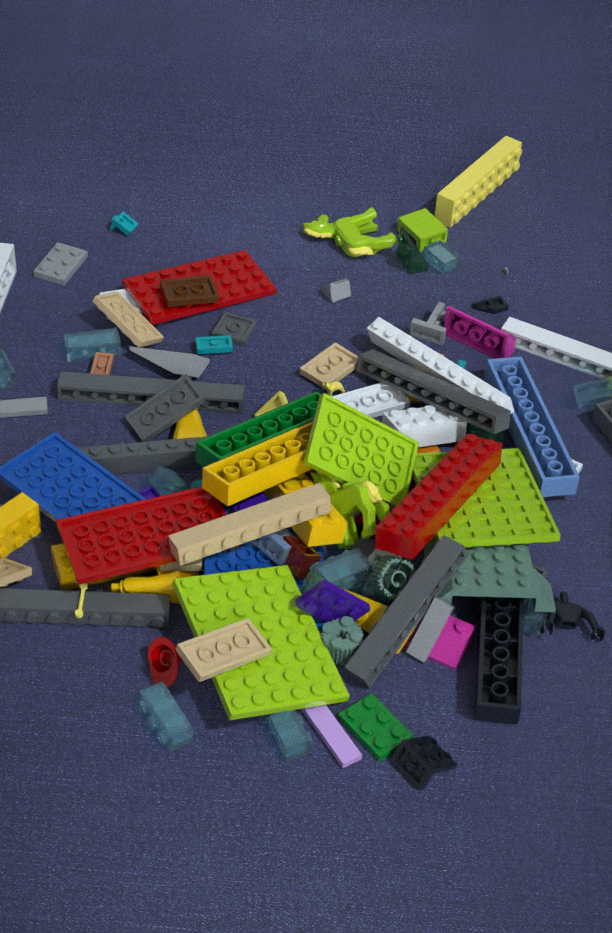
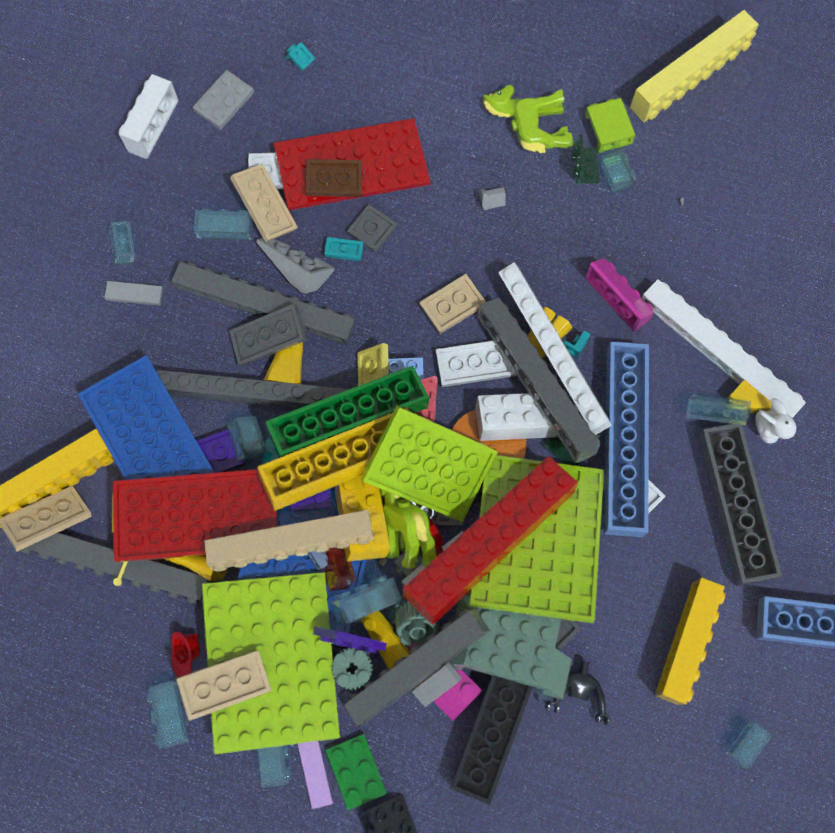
camera: 20 degrees right, 30 degrees up
nougat plate [90,352,114,375] -> none
light yellow piece [323,381,345,397] -> none
light grey bracket [410,302,446,345] -> none
black tile [472,295,509,314] -> none

